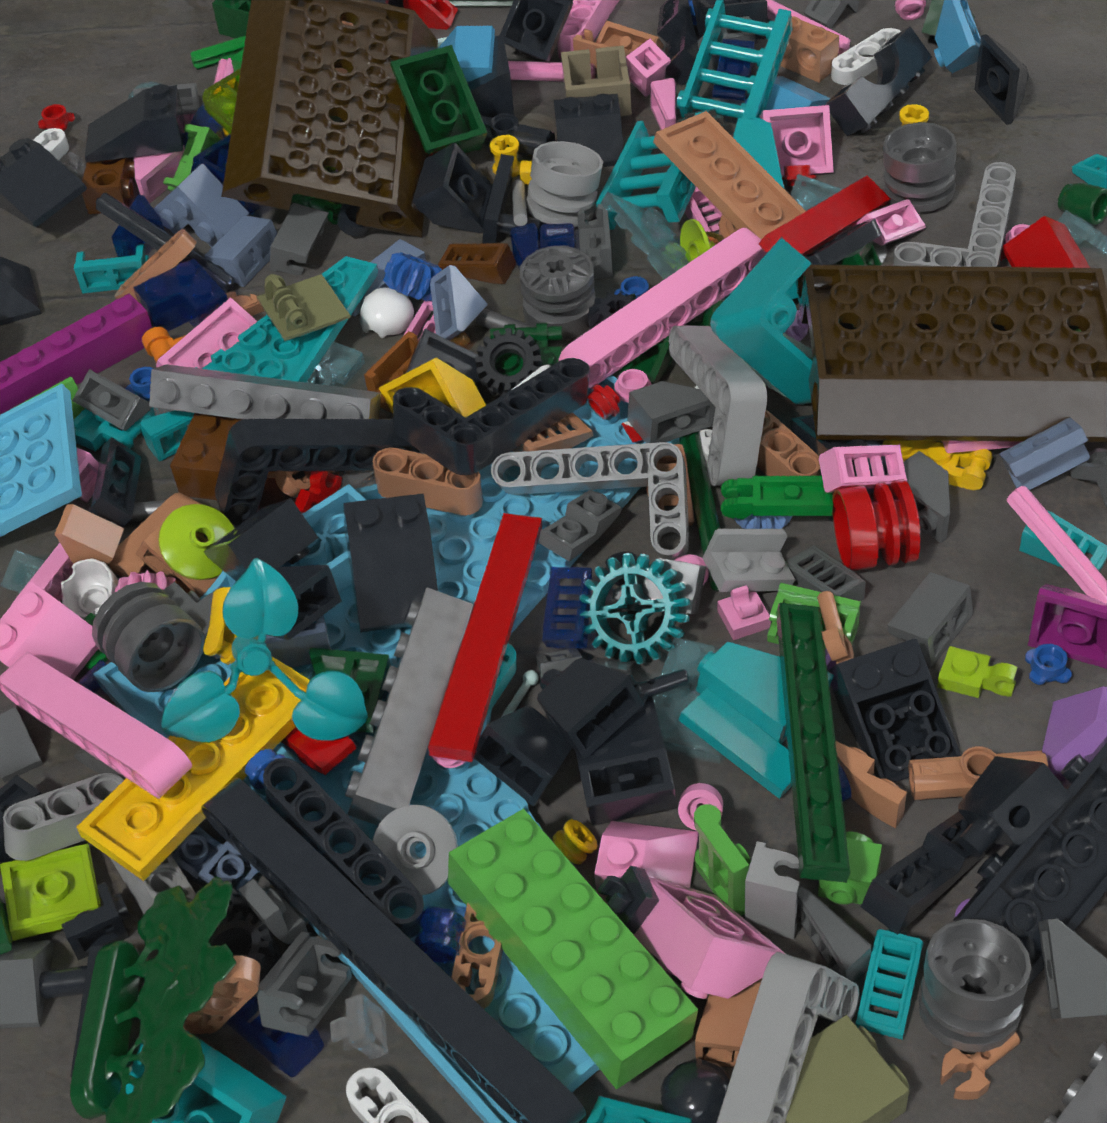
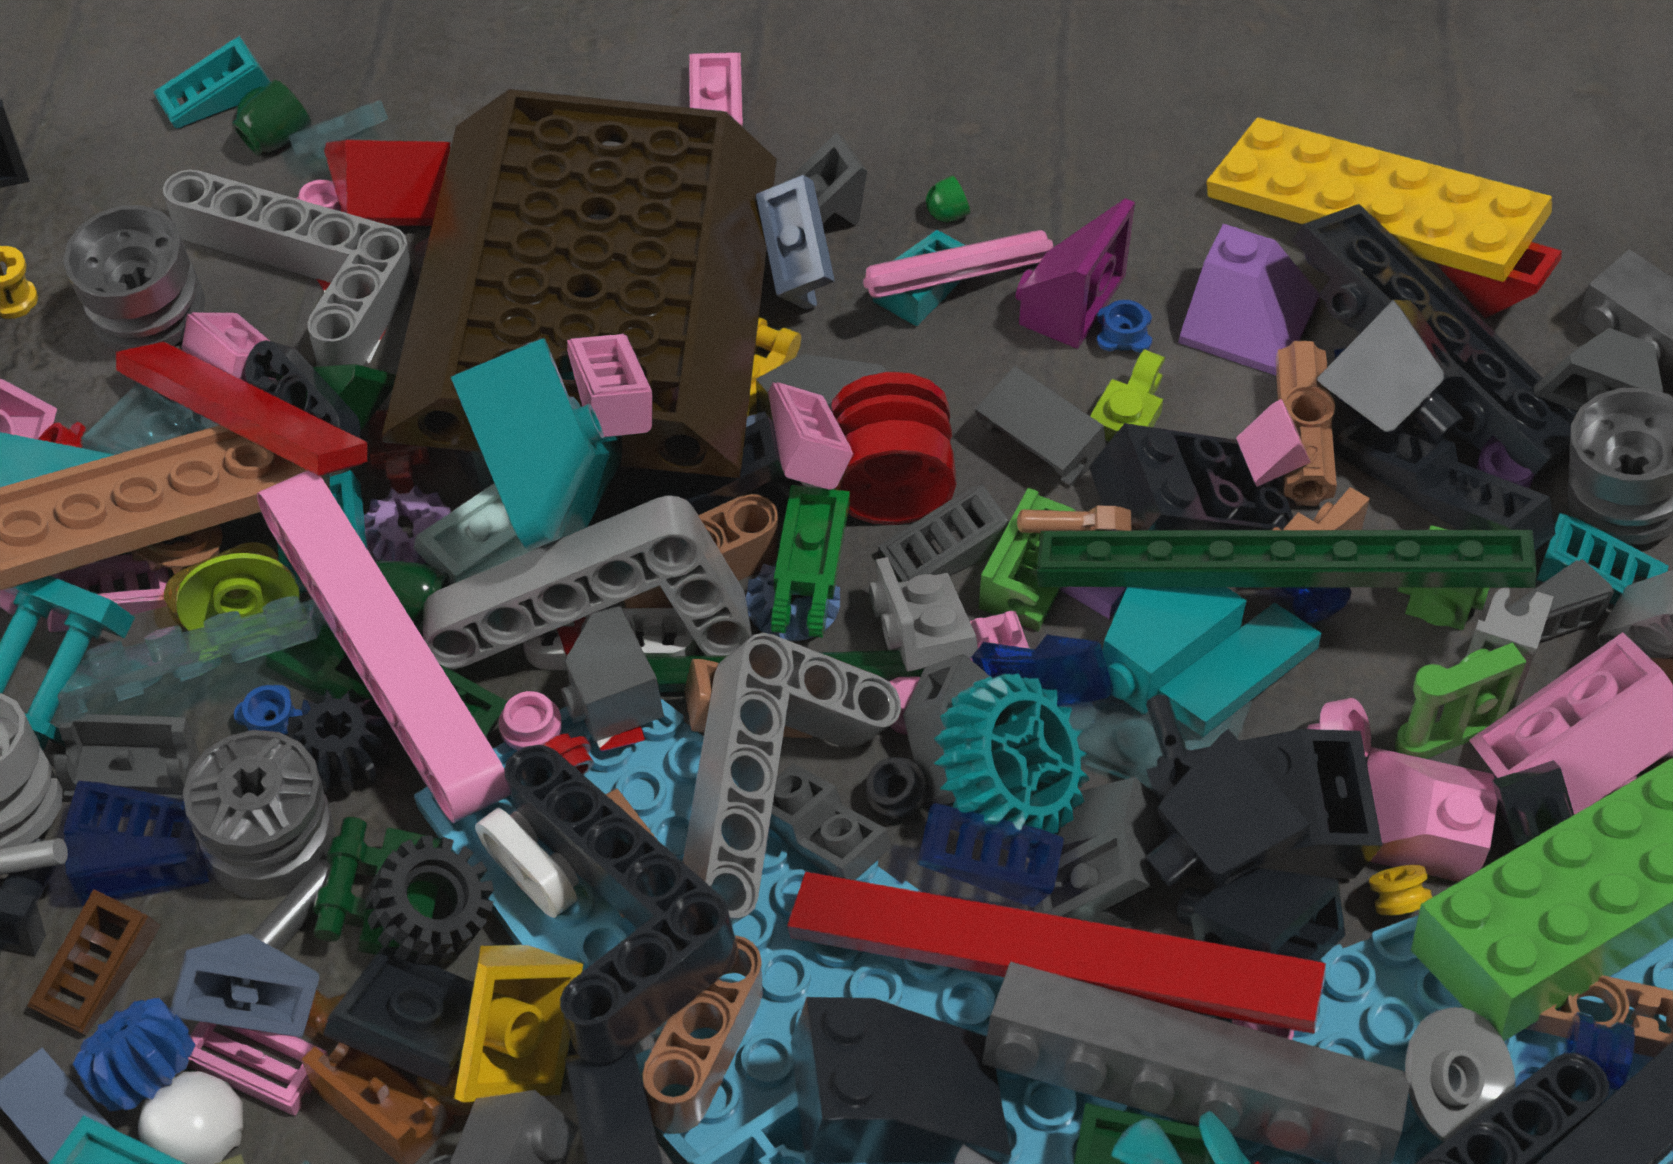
camera: 90 degrees left, 5 degrees up
none -> bright pink slope [567,334,652,437]
none -> clear blue slope [971,634,1114,706]
none -> bright pink slope [1236,399,1311,487]

